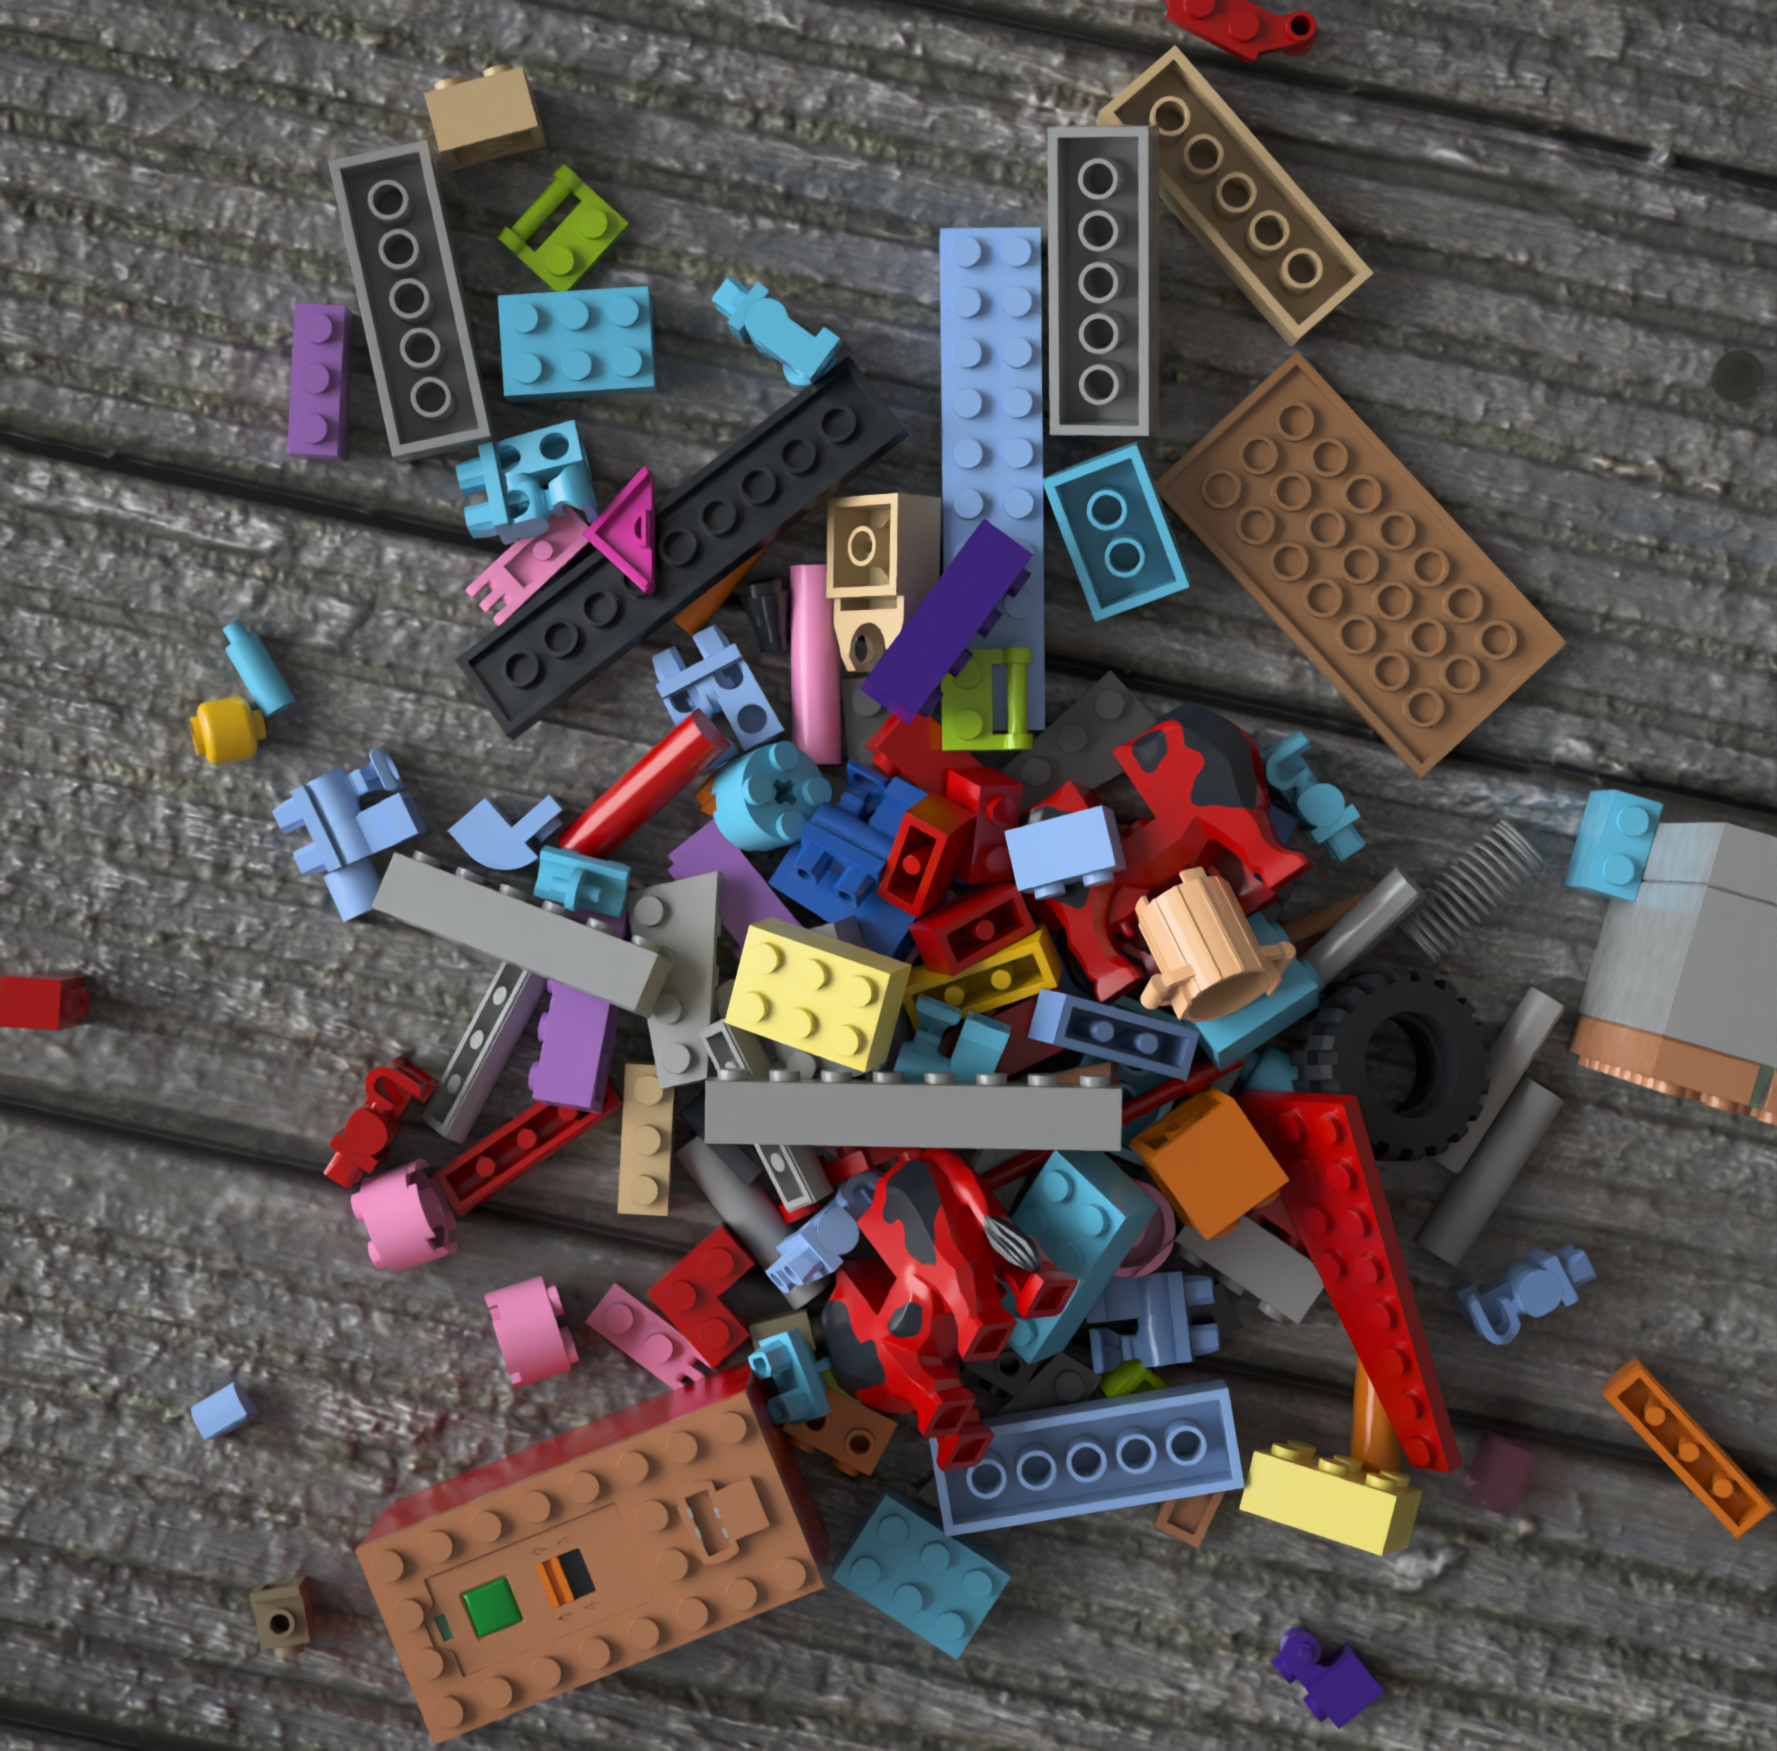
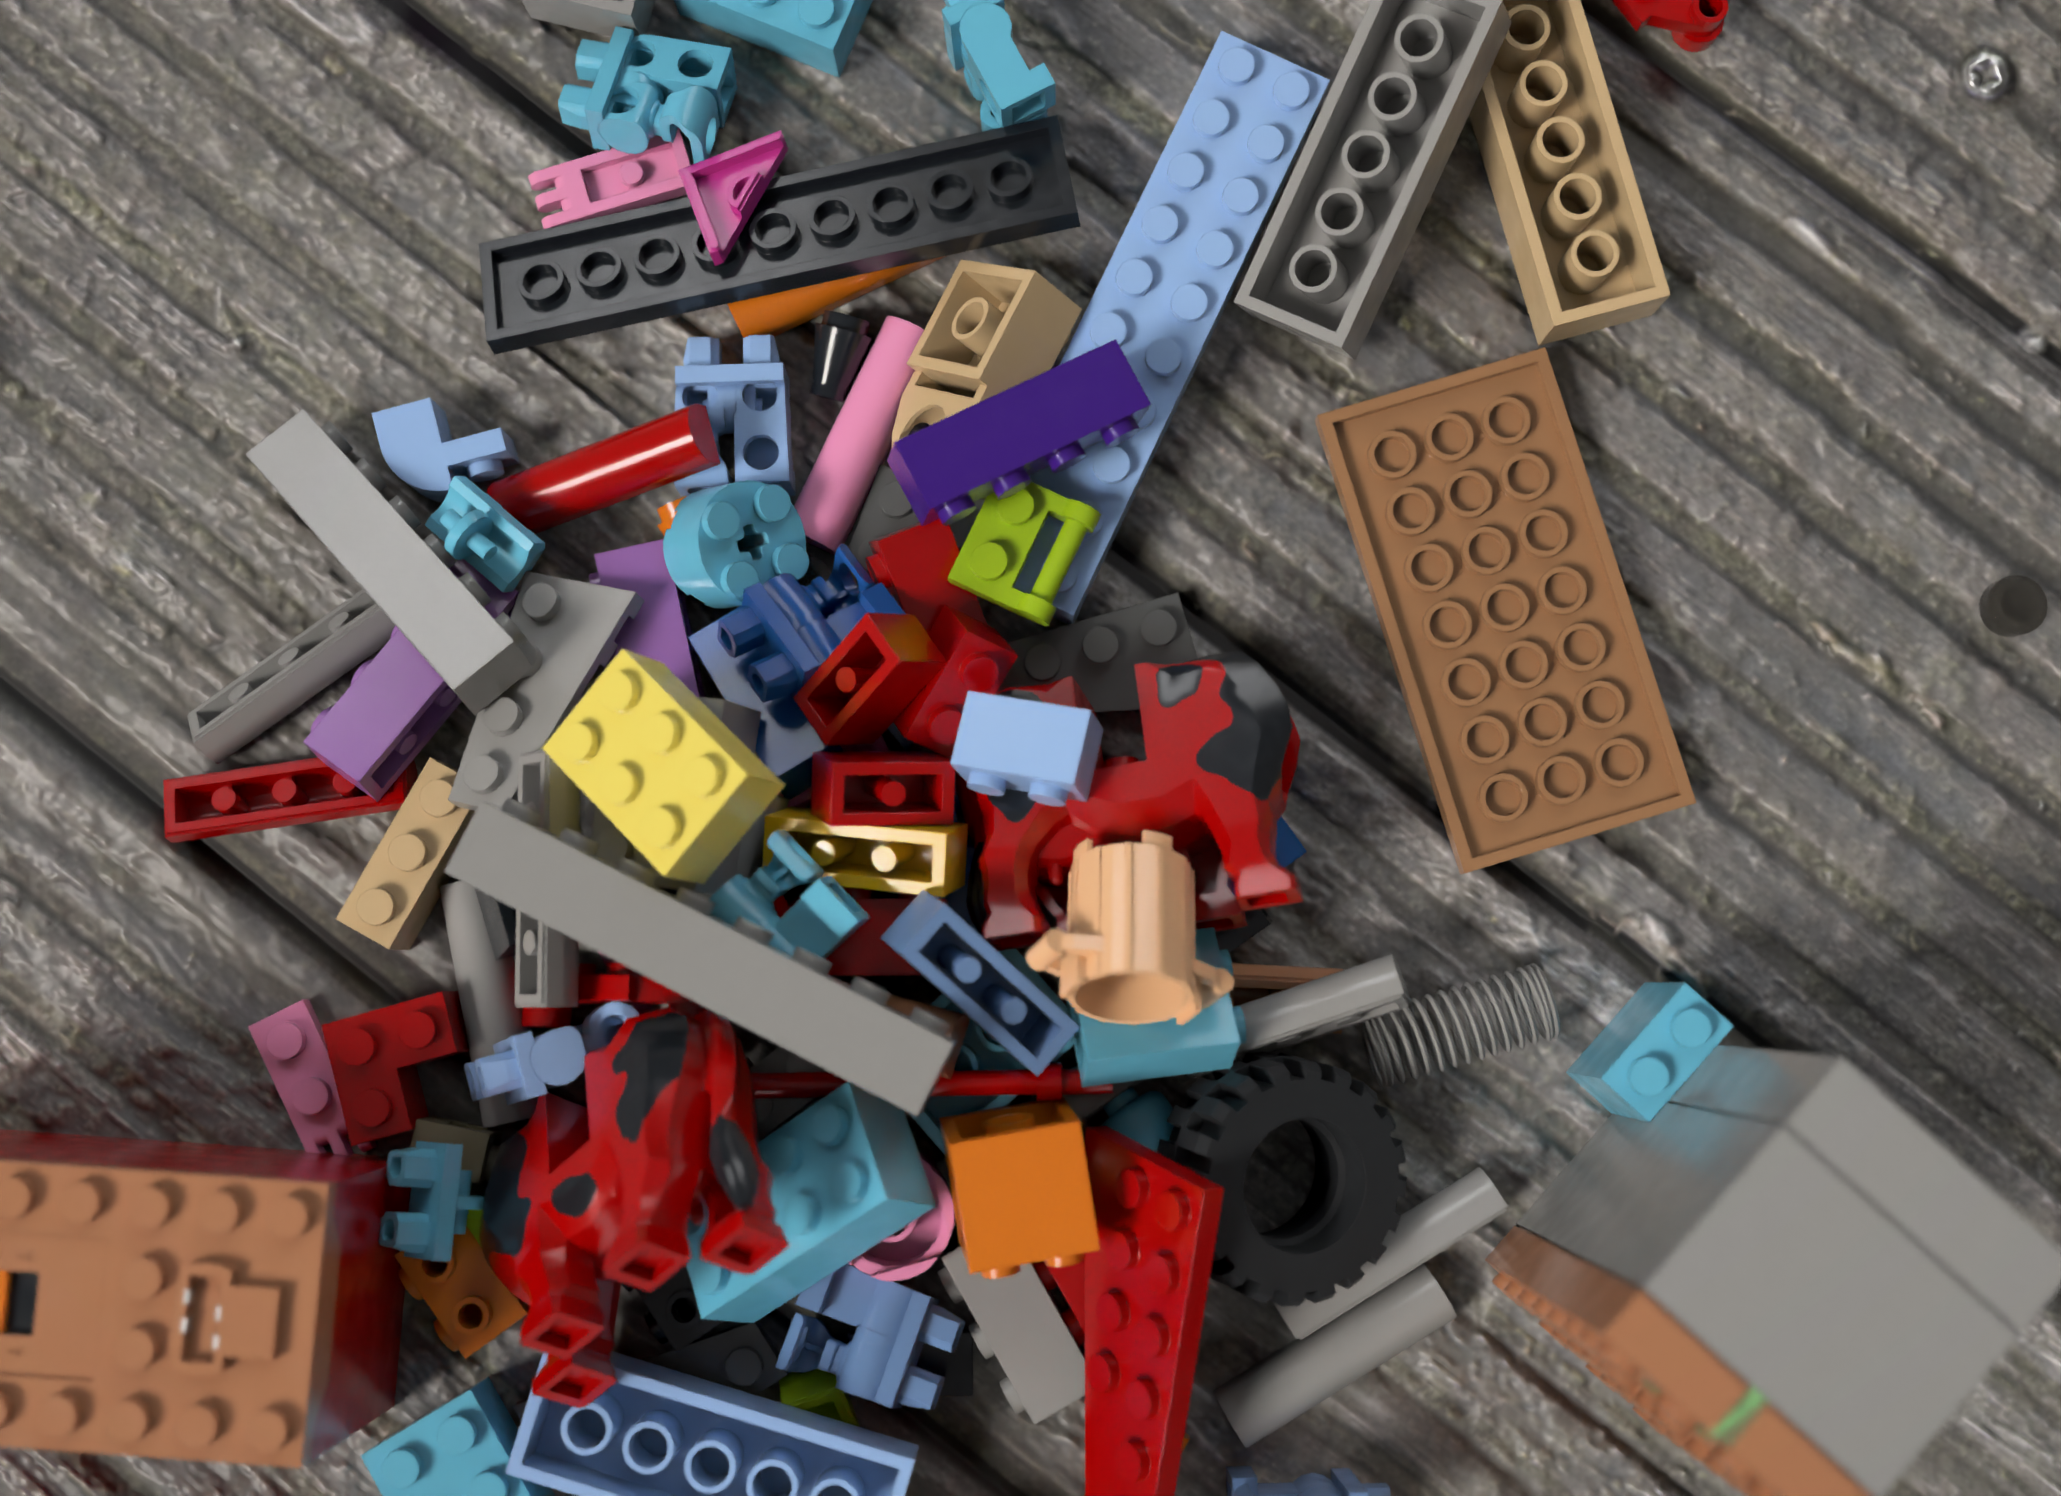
camera: 25 degrees right, 5 degrees down
yellow head [190,696,266,765] -> none
medium azure cylinder [223,620,297,719] -> none
light blue hips [273,746,428,876] -> none
red hips [323,1055,440,1189] -> none
light blue brick [324,857,382,923] -> none
bright pink brick [351,1159,458,1273] -> none
bright pink brick [484,1276,579,1389] -> none
medium azure brick [1042,440,1191,622] -> none
medium azure hips [1261,731,1366,861] -> none

